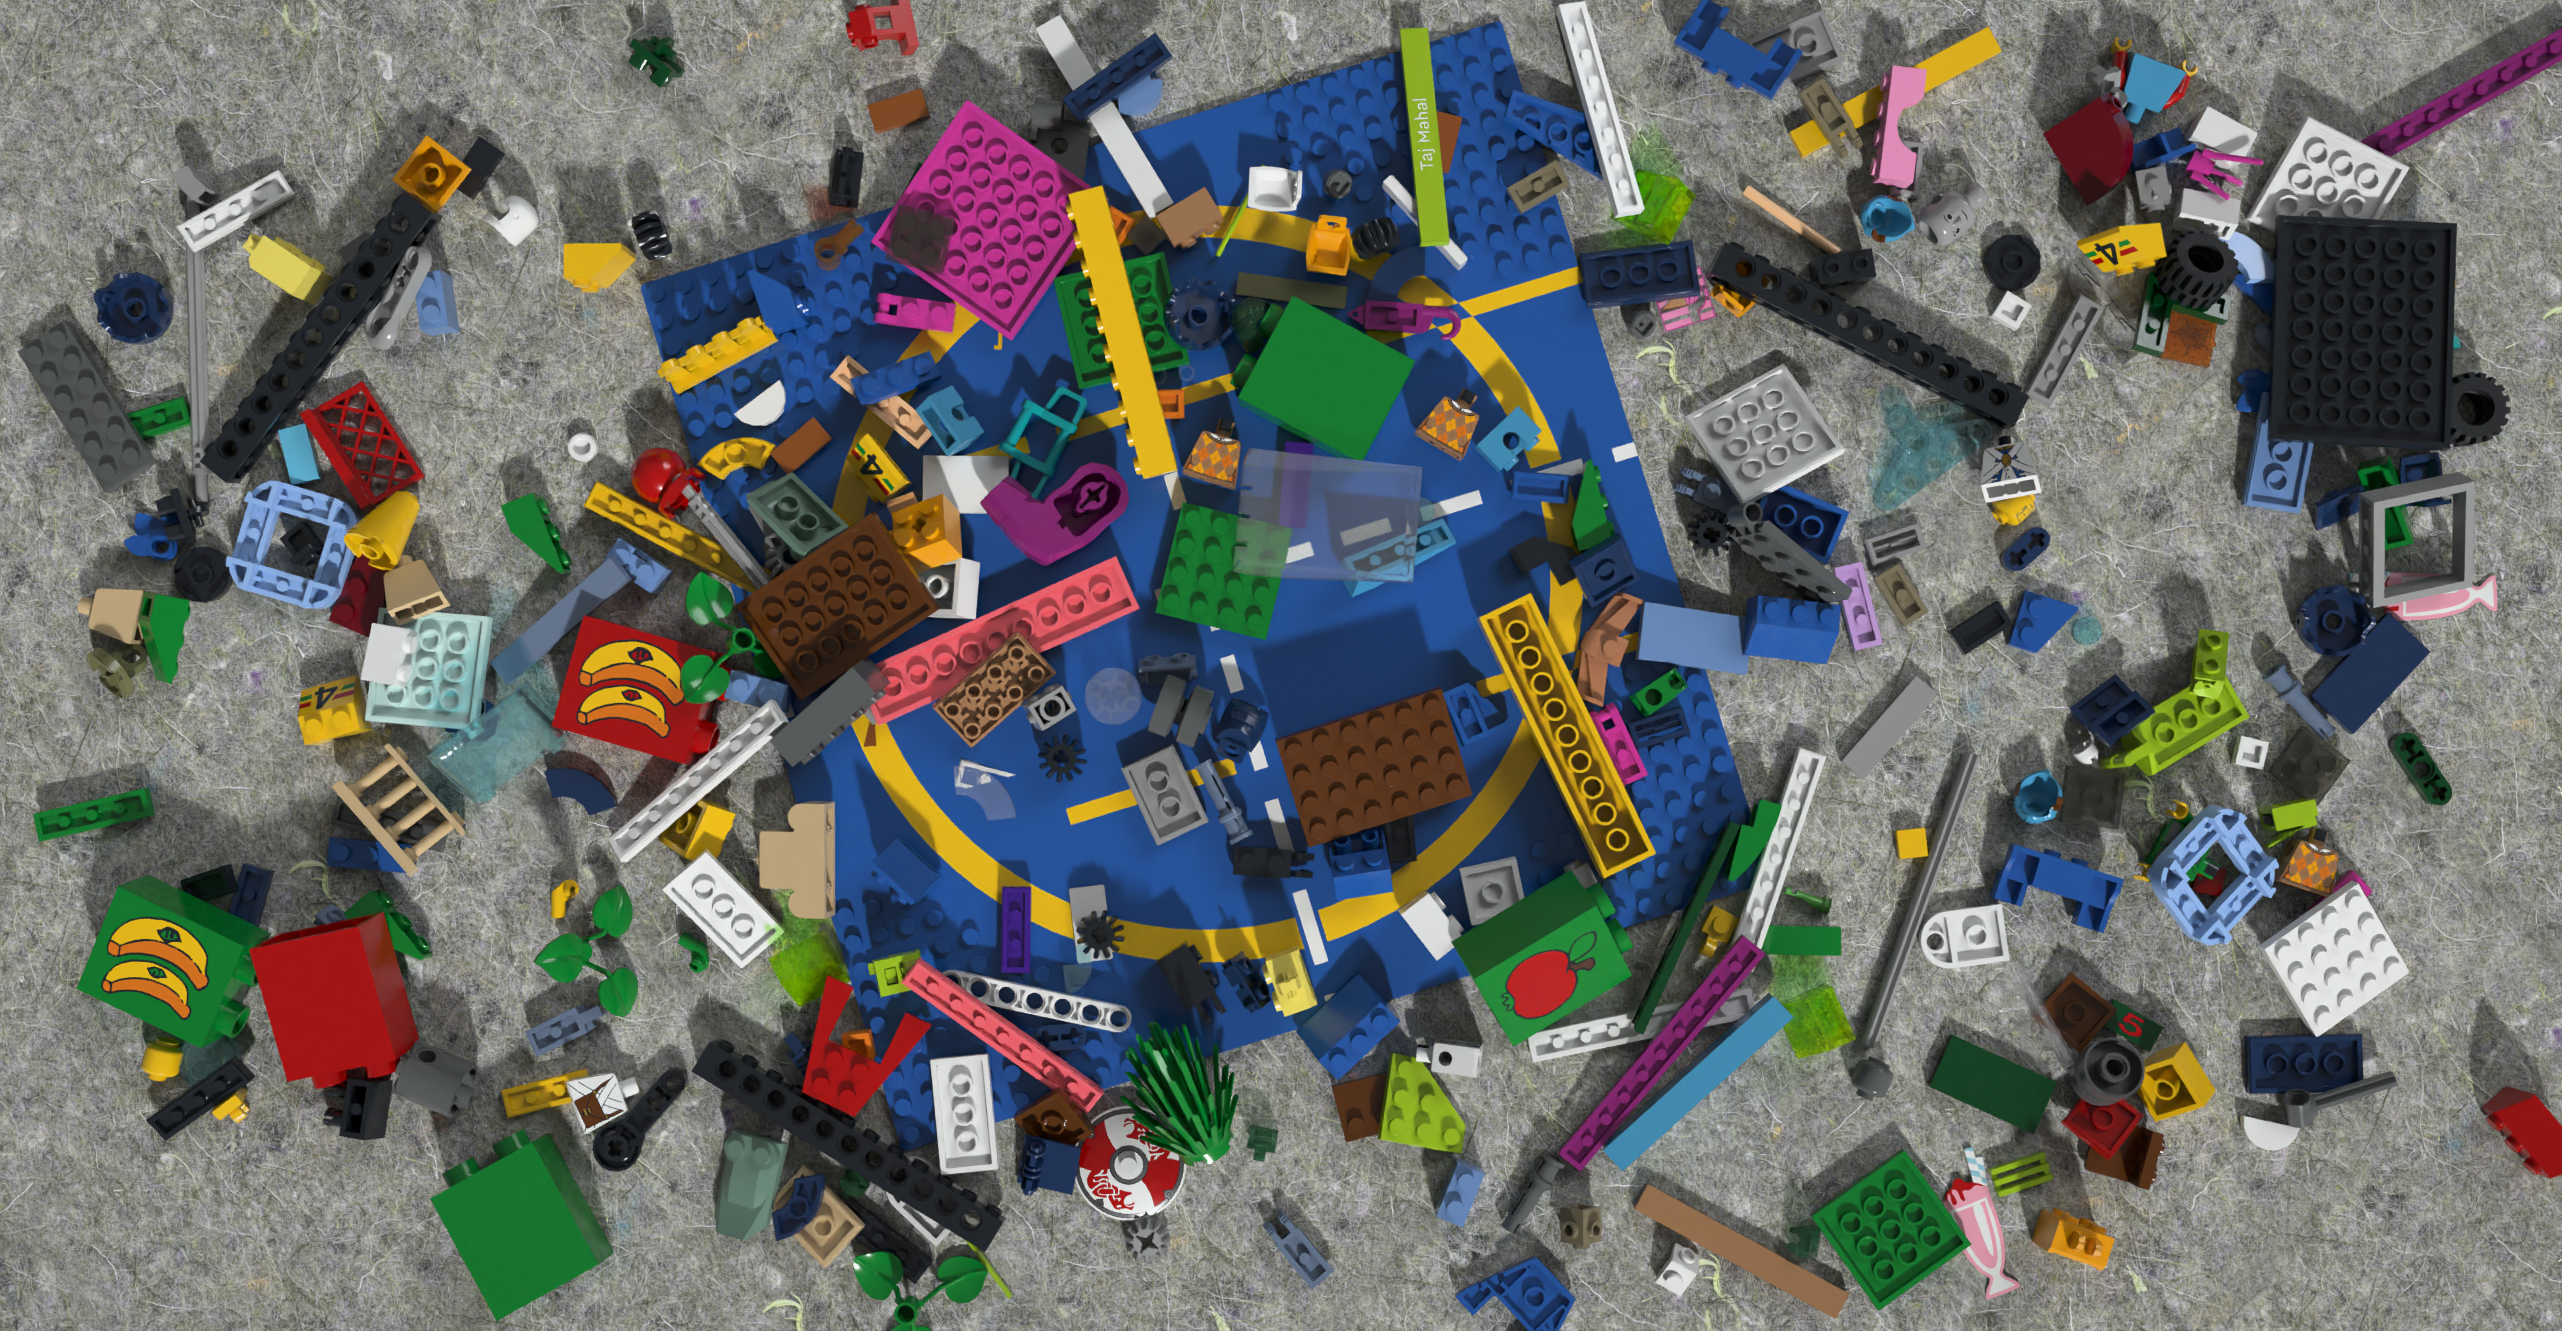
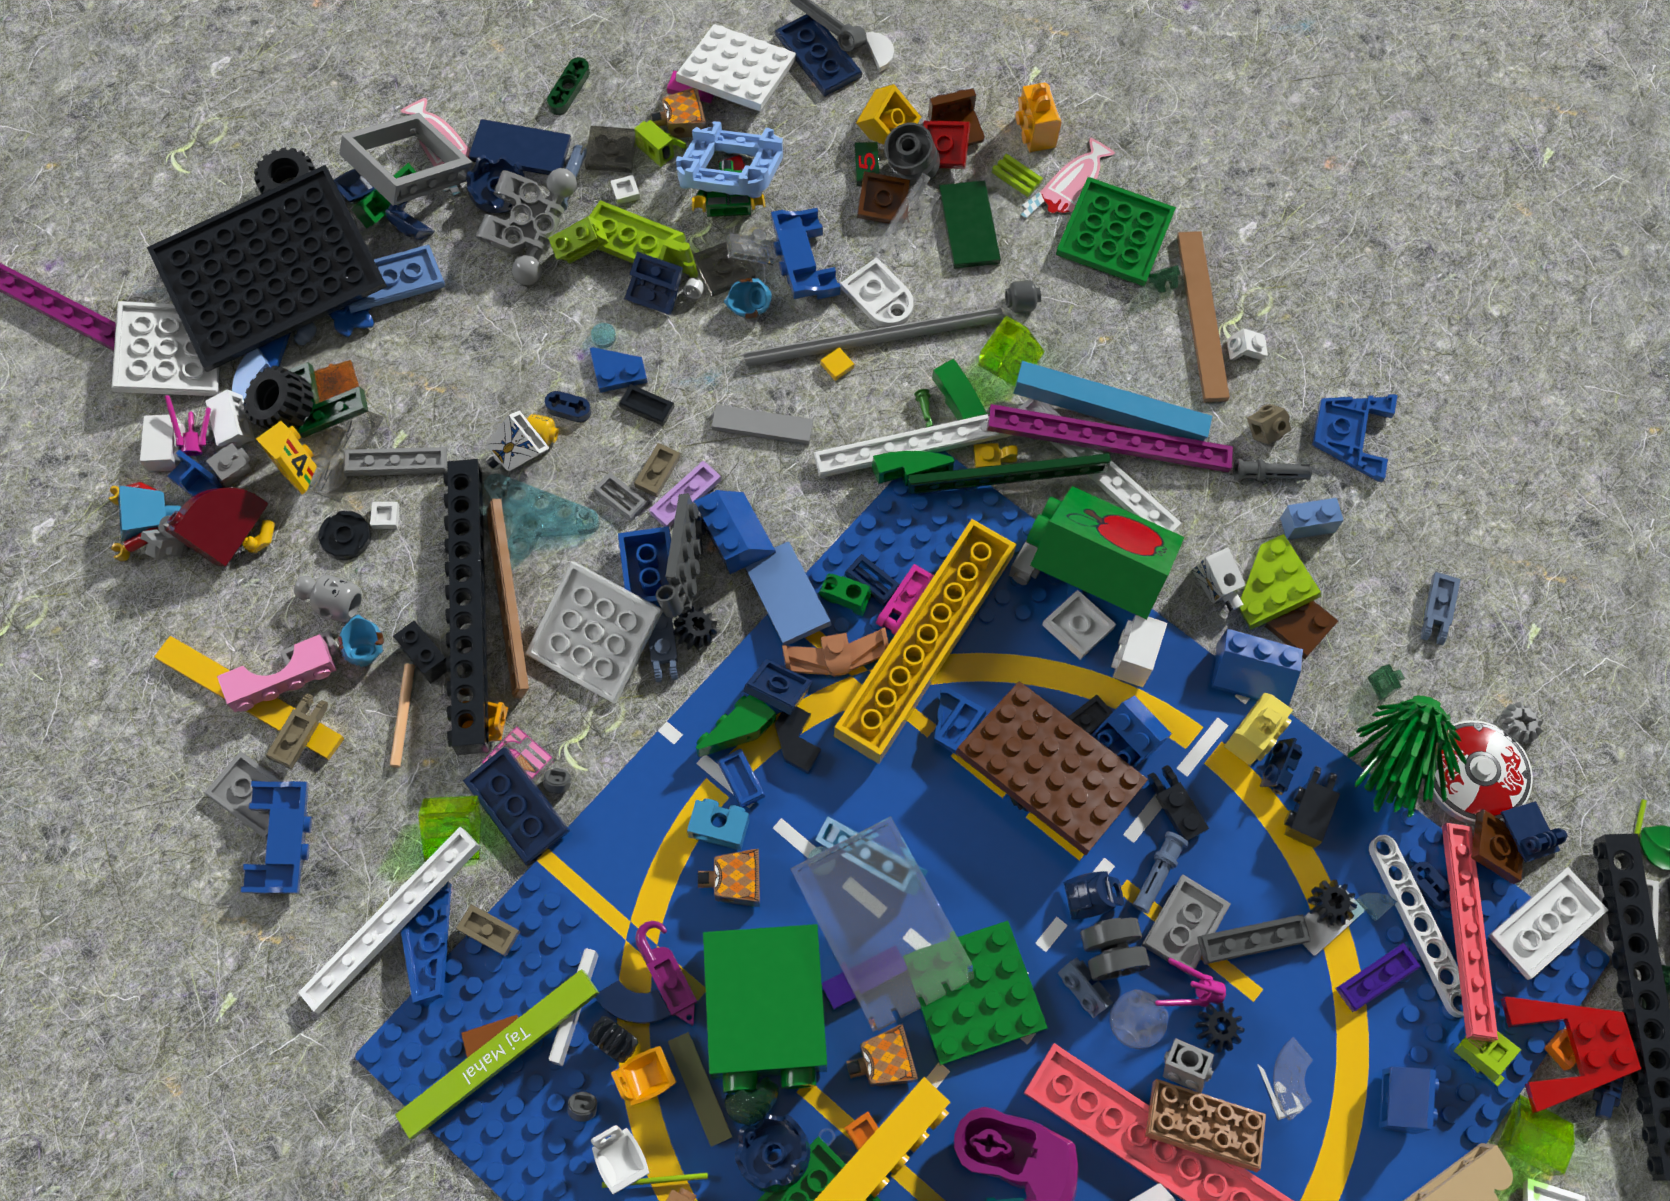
camera: 125 degrees left, 20 degrees down
none -> yellow arm [243,520,275,553]
none -> light grey connector [476,168,577,285]
none -> medium nougat tile [486,499,529,699]
none -> clear tile [726,229,776,265]
none -> dark pink plant [1155,958,1226,1007]
none -> dark grey tile [1197,914,1311,965]

